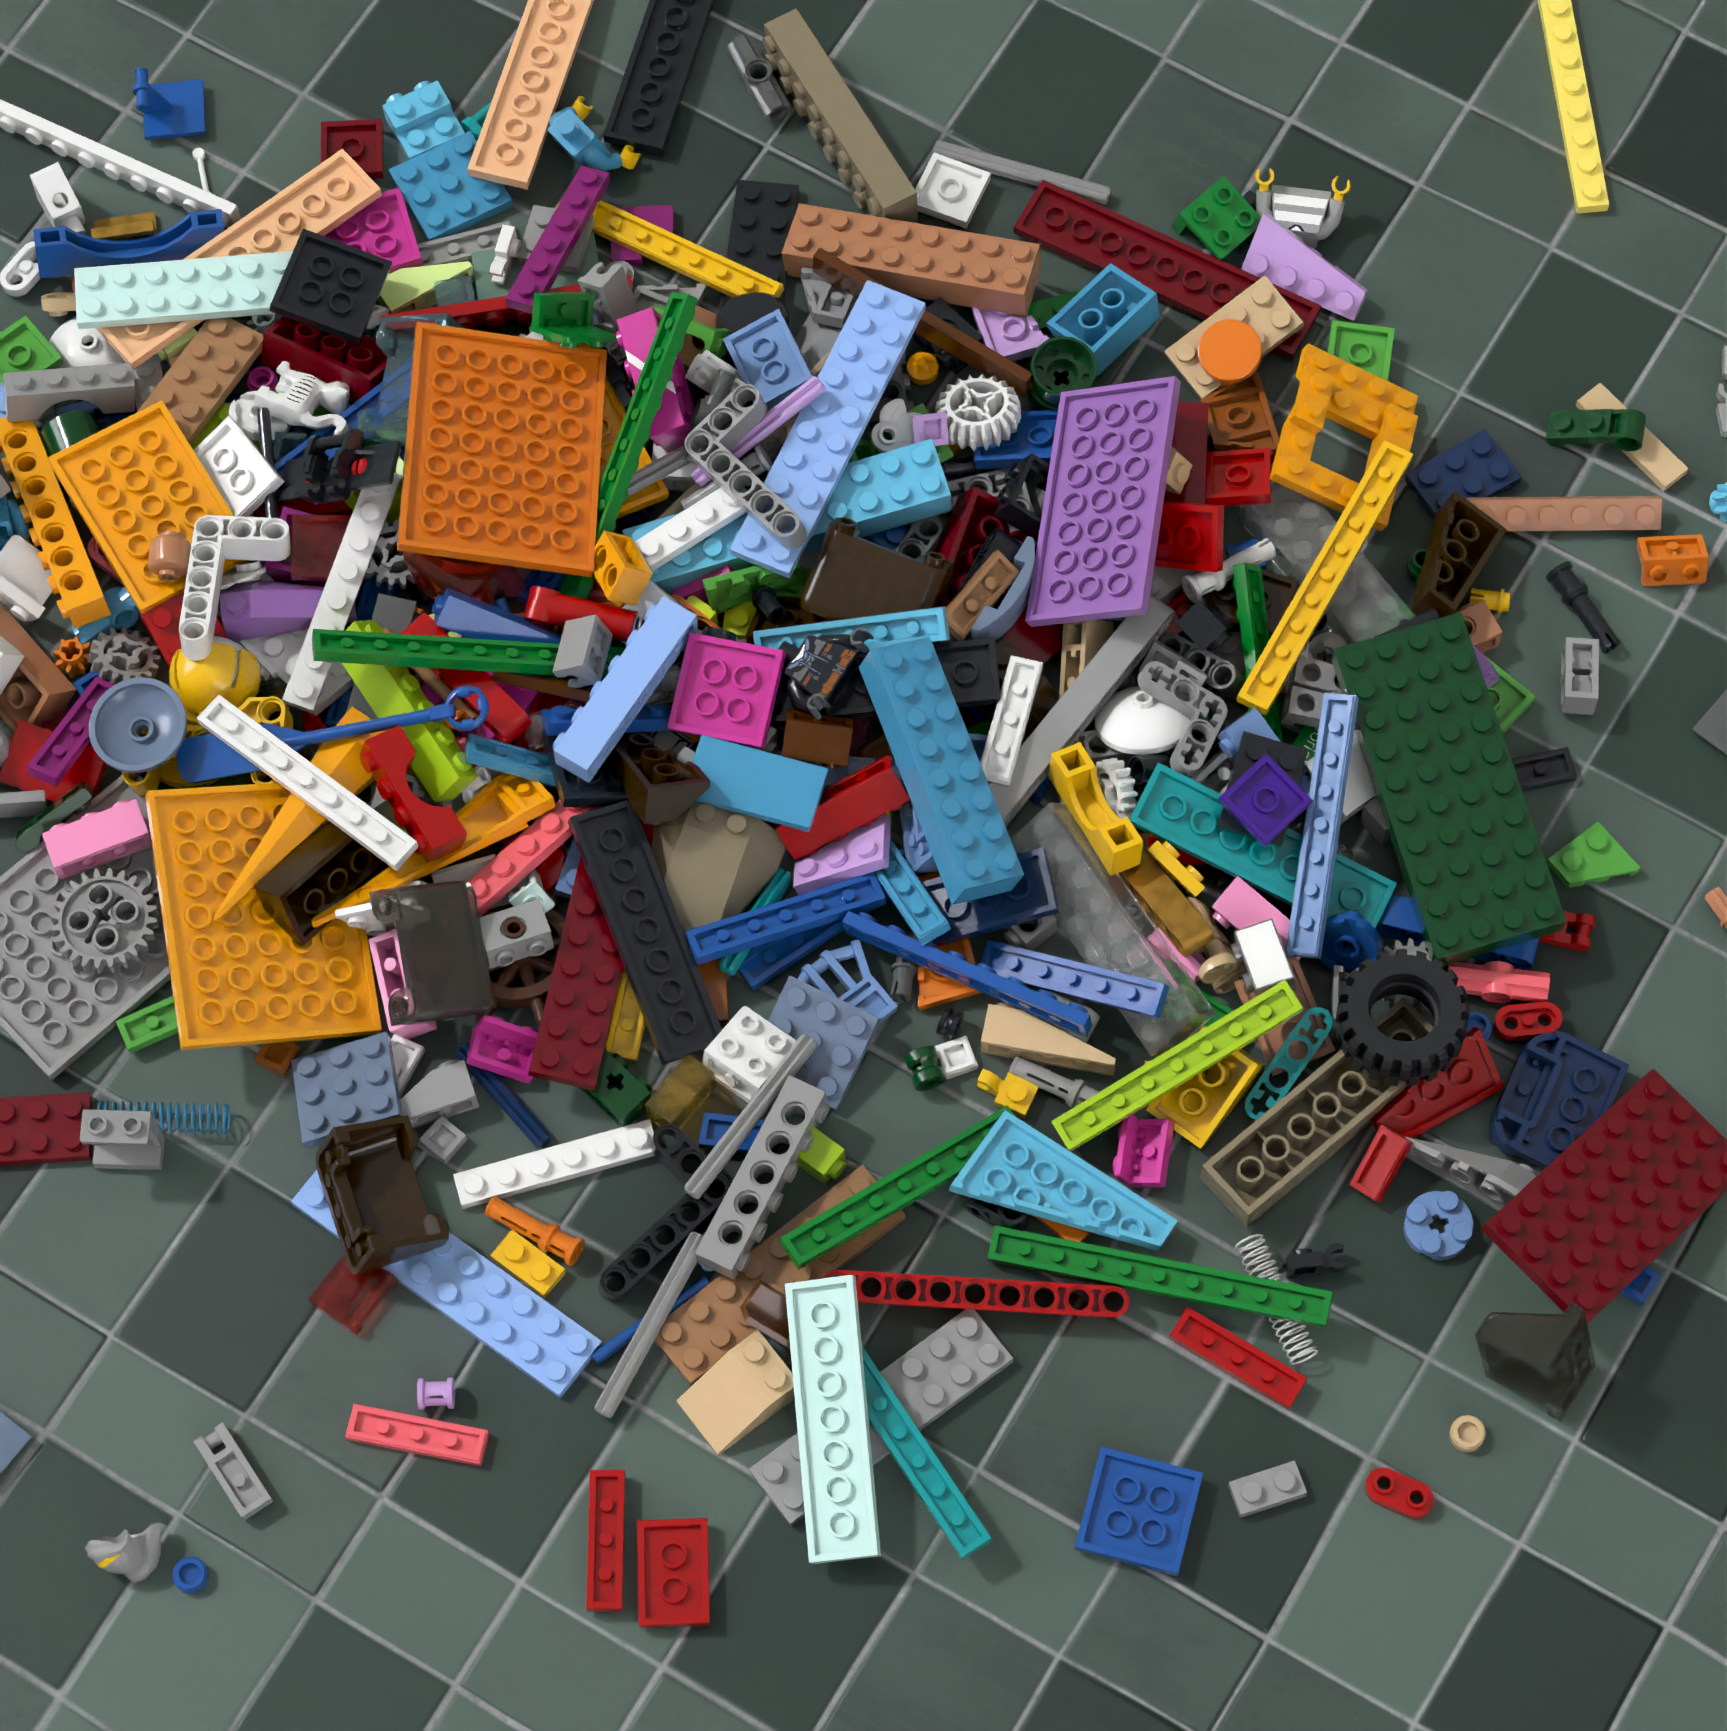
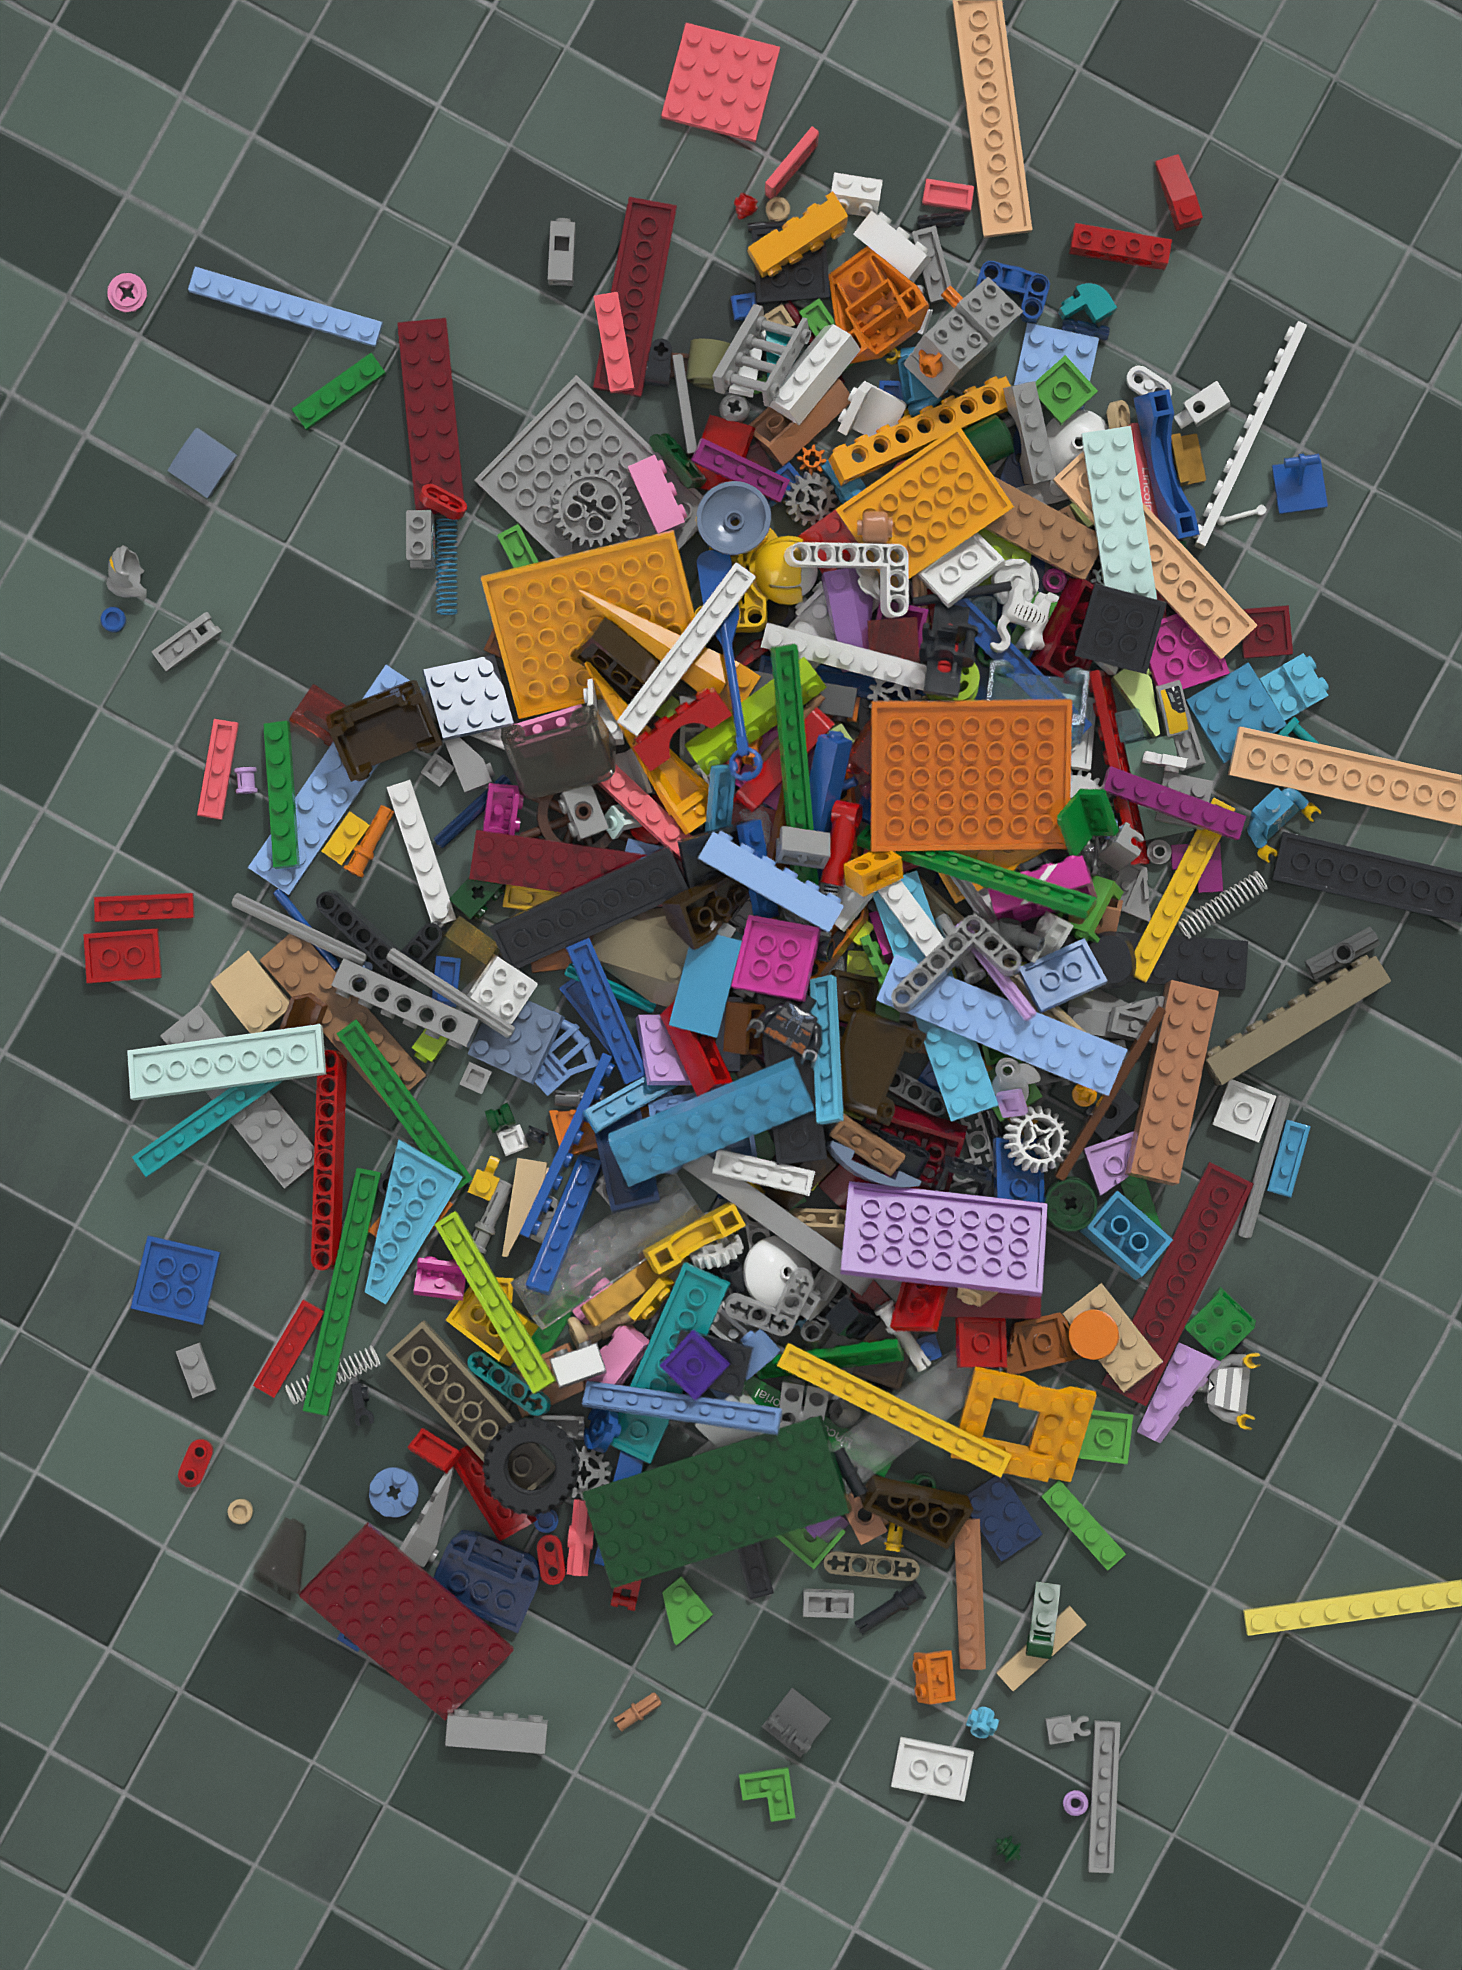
camera: 80 degrees right, 20 degrees up
black pin [752,585,787,625] -> none
none -> green plate [264,721,300,869]
none -> red plate [419,484,467,520]
none -> light grey plate [460,1062,492,1094]
none -> dark tan beam [823,1551,920,1581]
none -> bright green plate [1041,1480,1126,1571]
none -> slope [1156,680,1191,737]
none -> white piece [1177,871,1268,939]
none -> dark azure tile [1266,1120,1311,1197]

